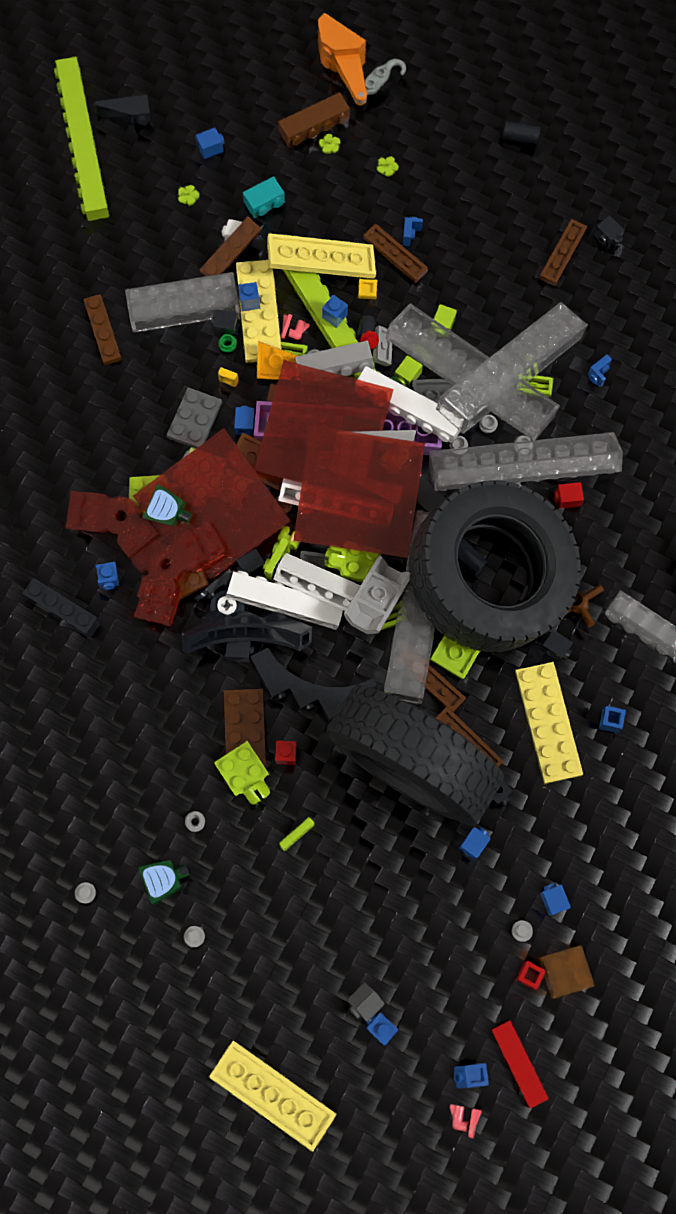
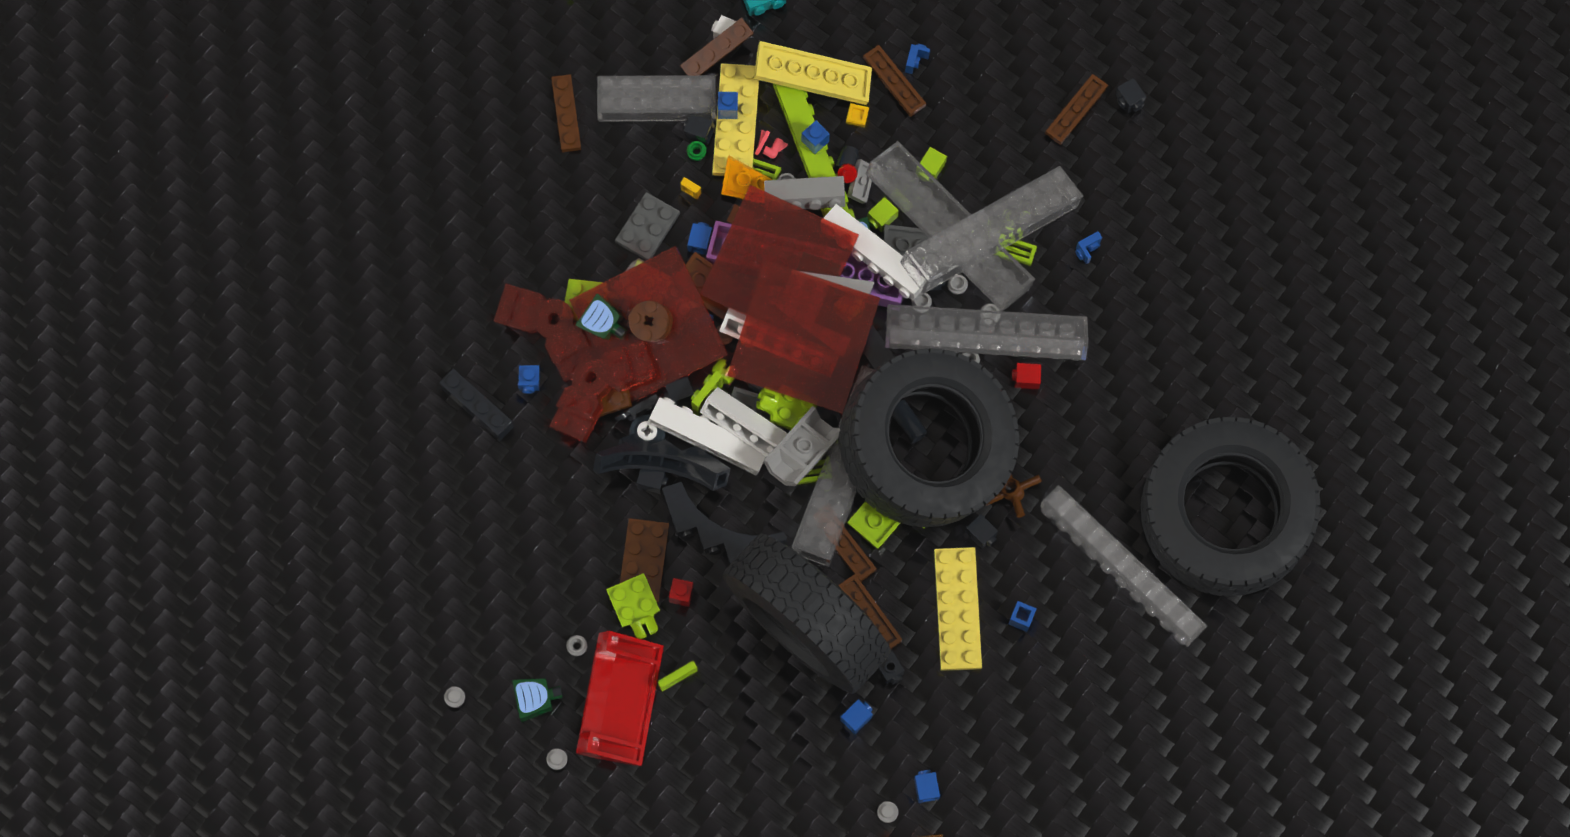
camera: 10 degrees right, 0 degrees up
none -> red slope [576,631,664,766]
none -> reddish brown brick [628,301,673,342]

